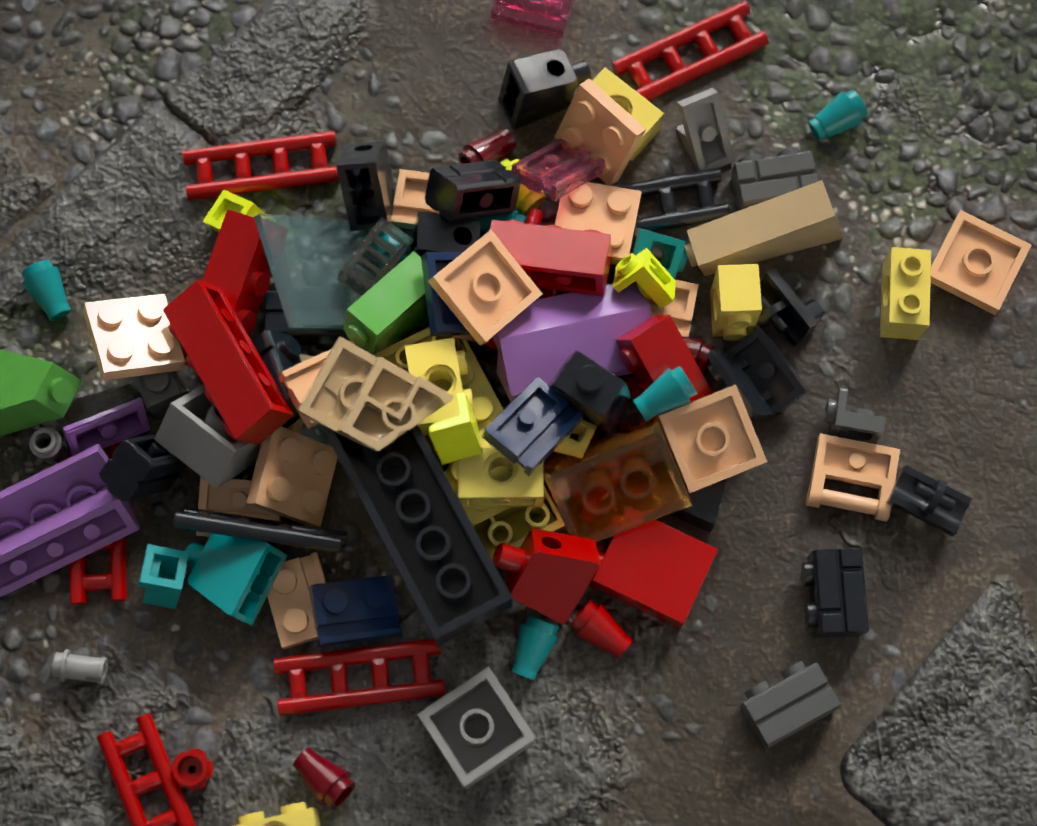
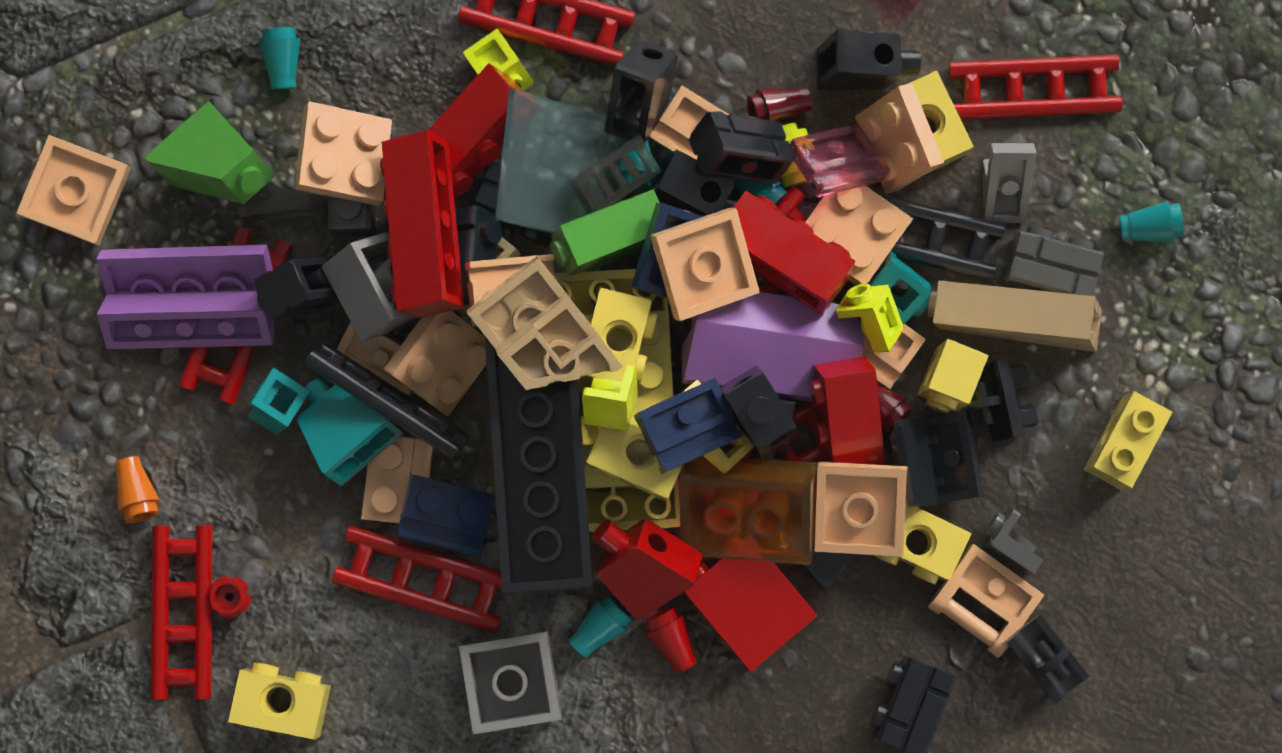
camera: 20 degrees right, 10 degrees up
light grey pin [29,427,67,465] -> none
light grey pin [52,649,108,685] -> none
medium lavender slope [63,397,151,456] -> none
dark red cone [293,747,356,809] -> none
teal cone [633,366,698,421] -> none
light nougat plate [931,210,1031,315] -> none
none -> orange cone [114,456,161,523]
none -> light yellow brick [873,502,972,585]

